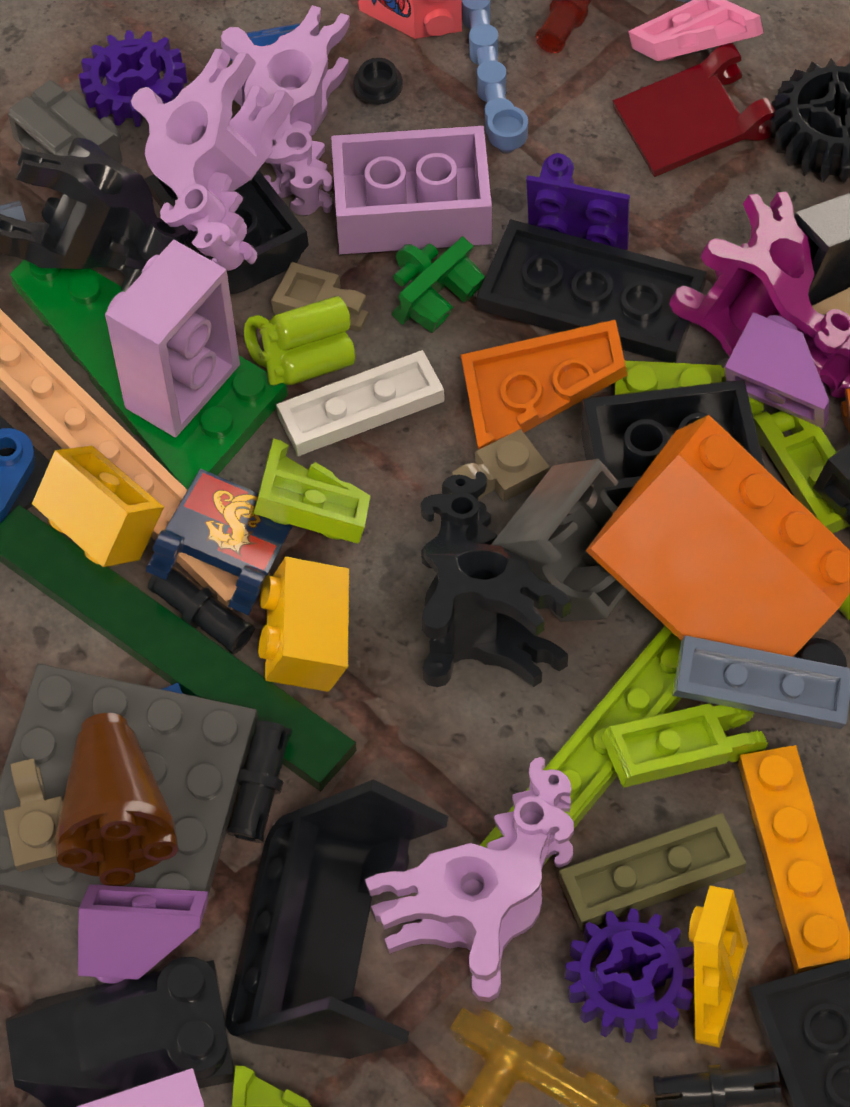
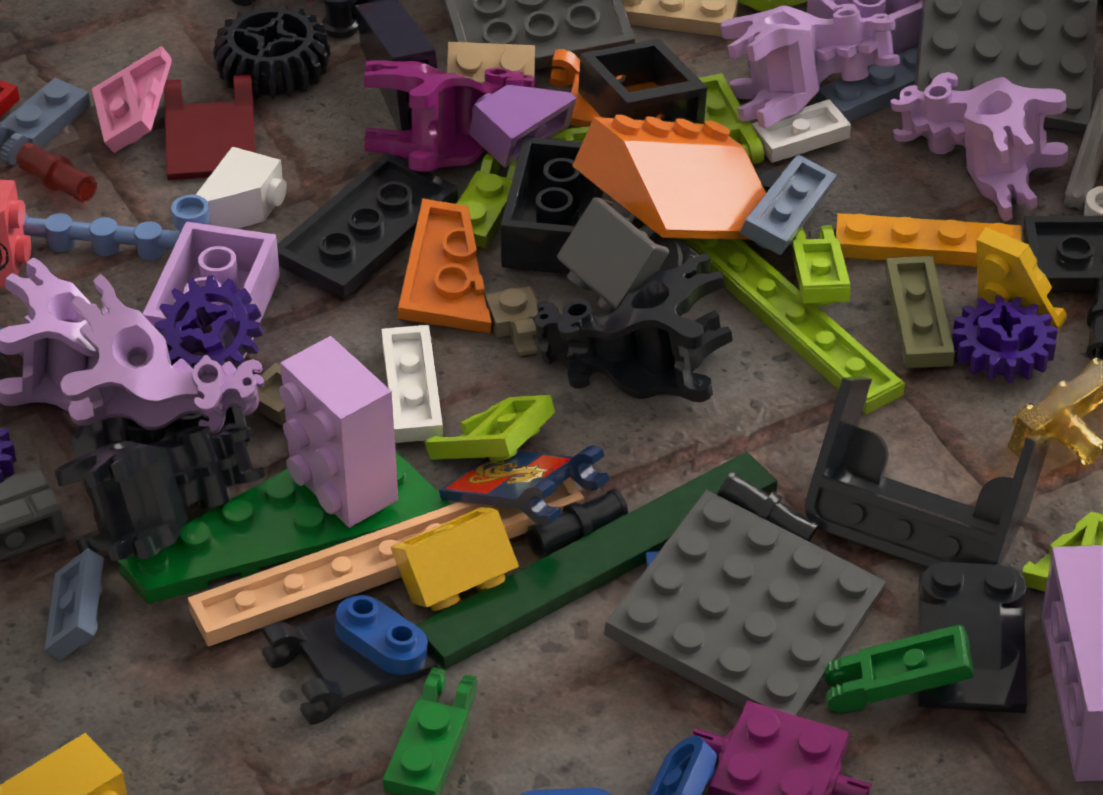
camera: 75 degrees left, 15 degrees down
dark tan plate [4,758,63,872] -> none
reddish brown cone [55,713,178,886] -> none
medium lavender slope [78,884,208,983] -> none
yellow brick [258,557,349,692] -> none
lavender animal [365,757,574,1002] -> none
green hips [392,236,485,333] -> none
dark purple hinge [526,153,630,250] -> none
none -> dark purple gear [154,275,264,369]
none -> white slope [196,147,287,229]
none -> green hinge [824,624,974,714]

